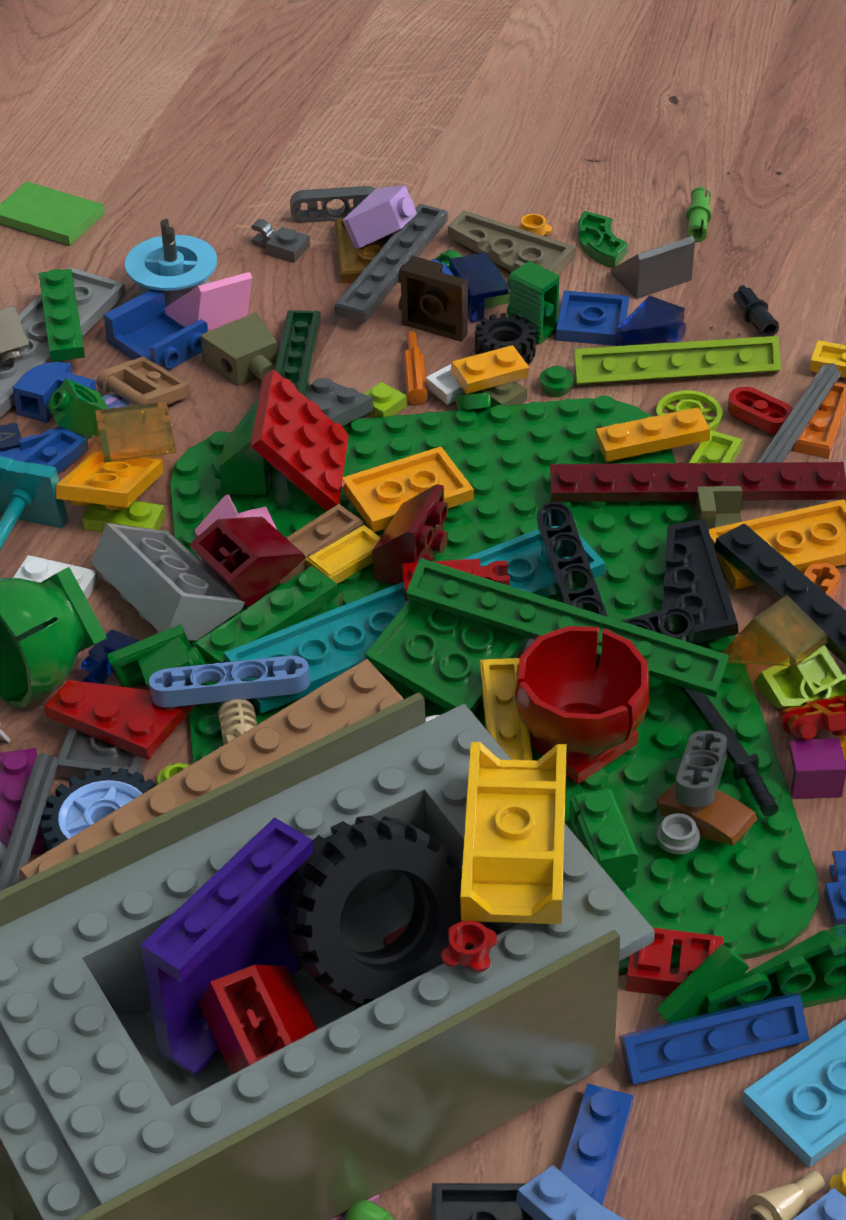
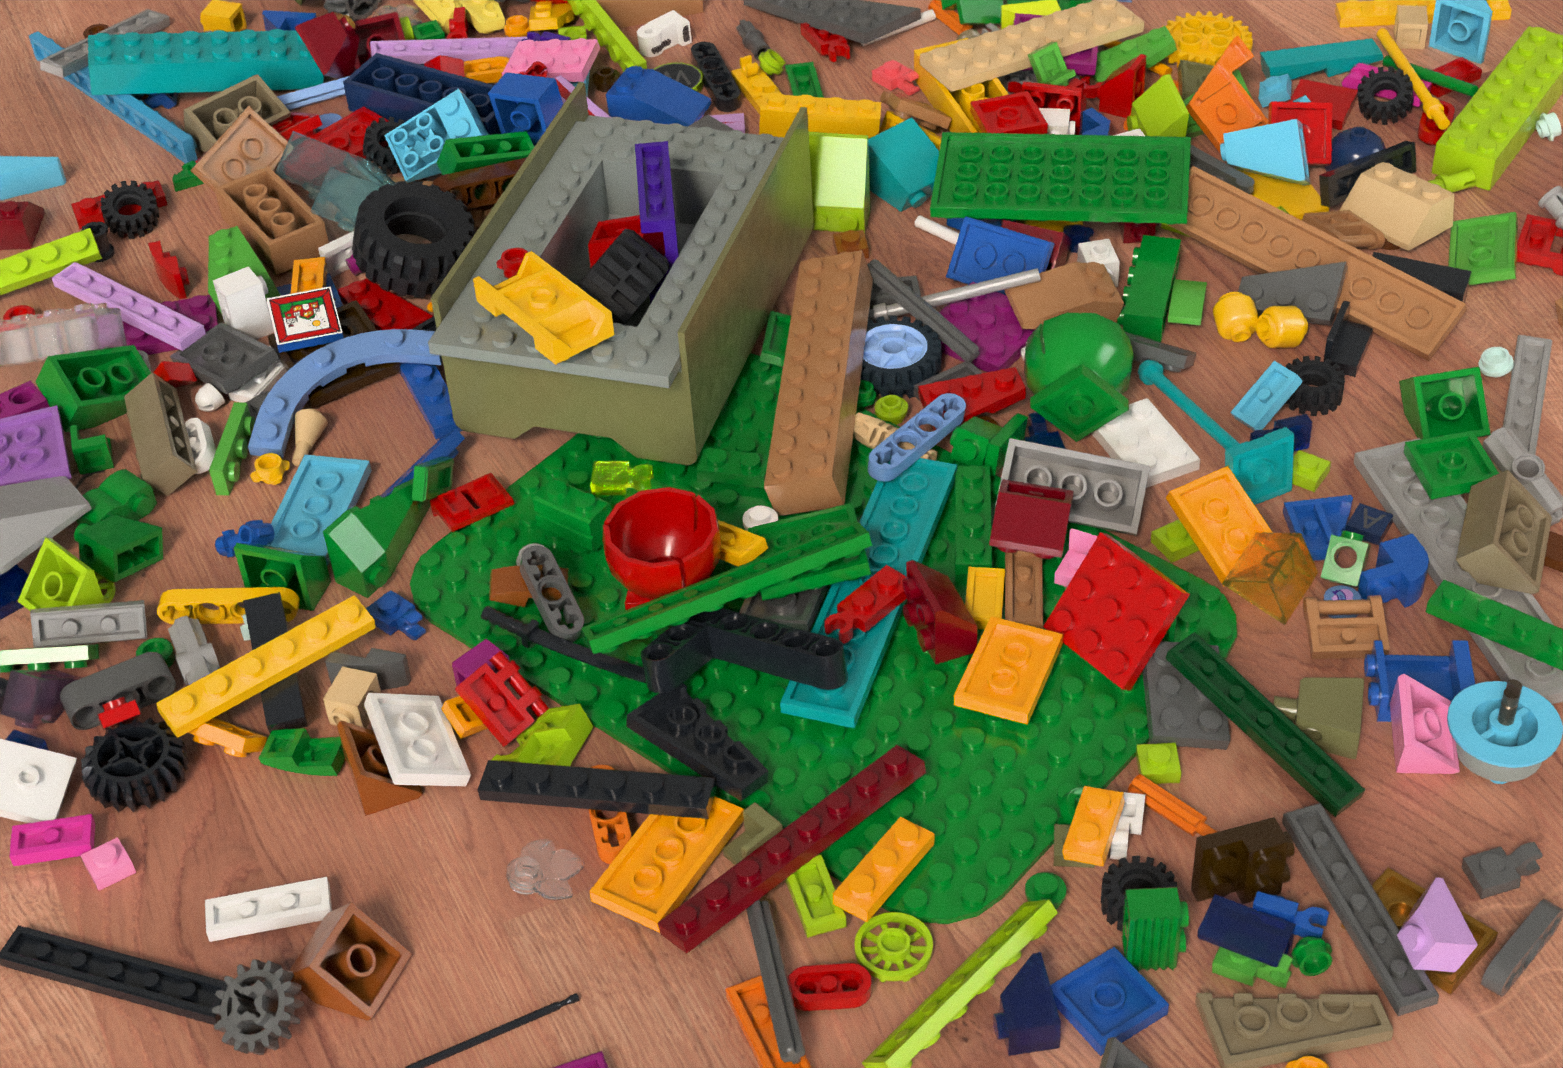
camera: 140 degrees right, 0 degrees up
clear yellow slope [722,595,827,667] -> none

